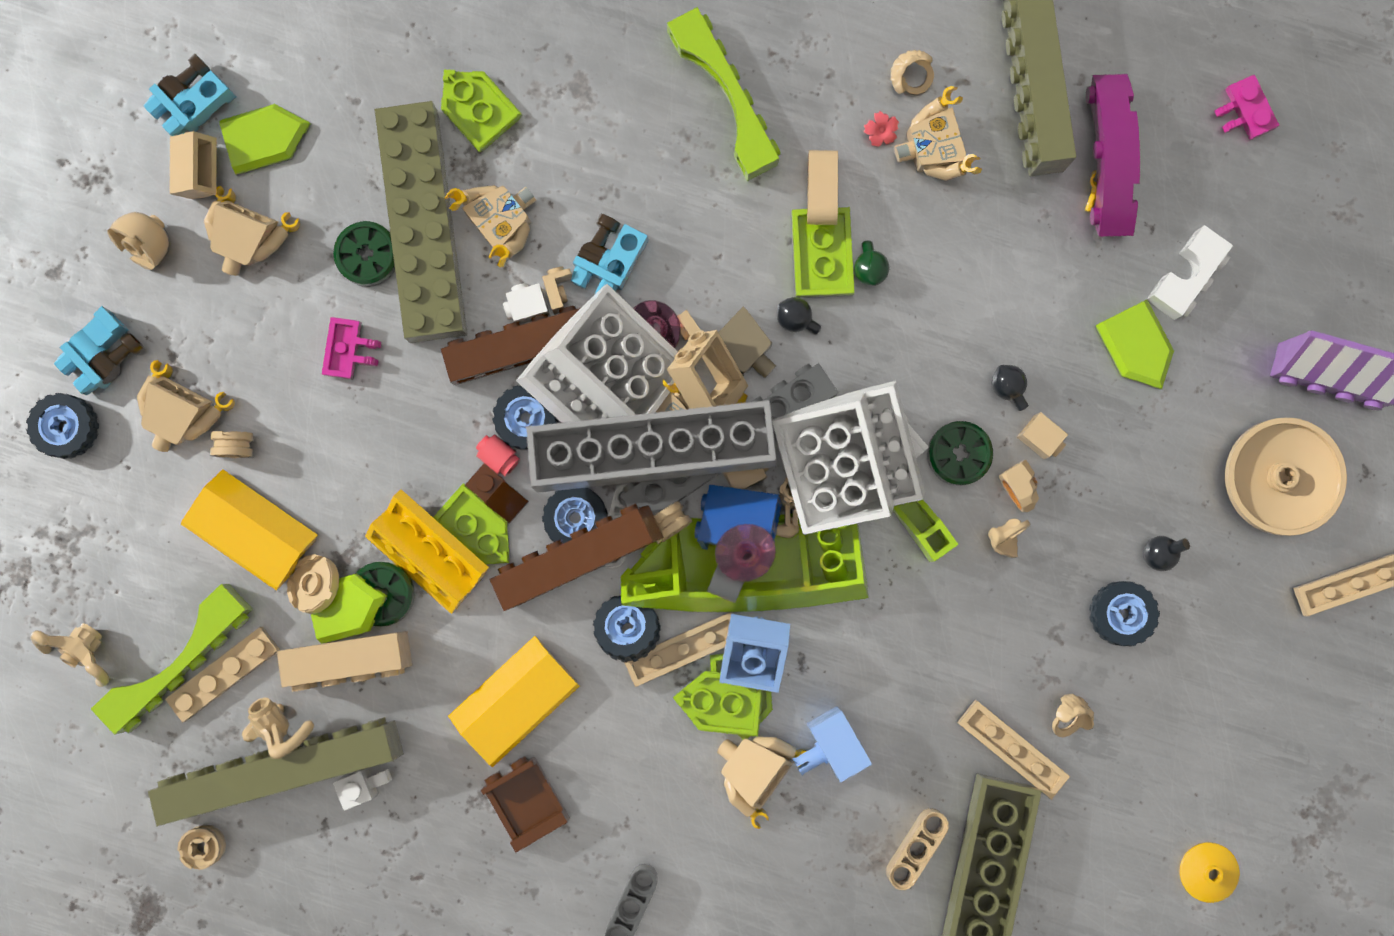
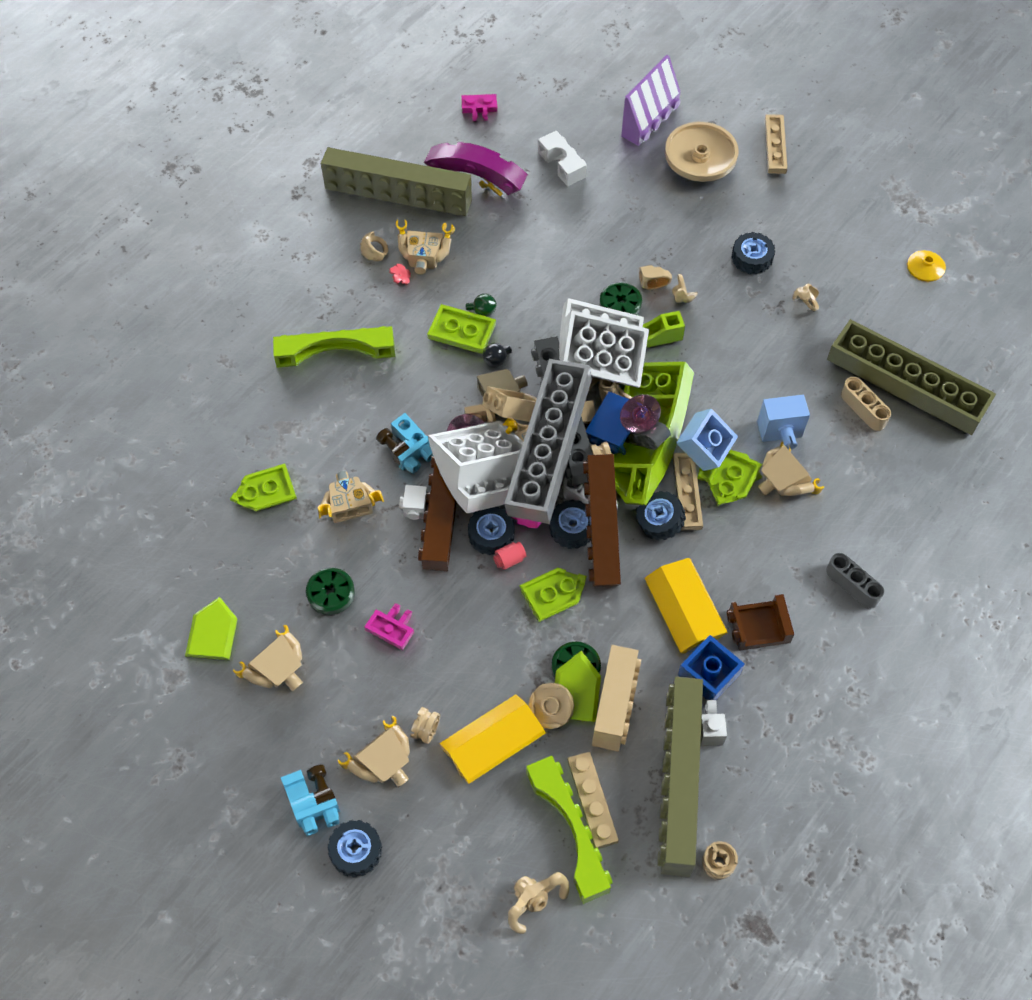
camera: 70 degrees left, 25 degrees down
tan cylinder [107,212,169,270] -> none
medium azure hips [143,54,237,136] -> none
tan piece [170,131,217,199] -> none
tan piece [242,697,314,759] -> none
yellow slope [365,489,489,614] -> none
olive brick [374,101,468,343] -> none
reddish brown slope [465,463,529,523] -> none
tan bracket [542,266,572,314] -> none
tan beam [807,150,838,225] -> none
tan plate [957,700,1070,800] -> none
black piece [991,365,1029,411] -> none
tan brick [1017,412,1068,459] -> none
lime tile [1095,300,1174,390] -> none
black piece [1143,536,1190,571] -> none
none -> blue brick [678,635,745,700]

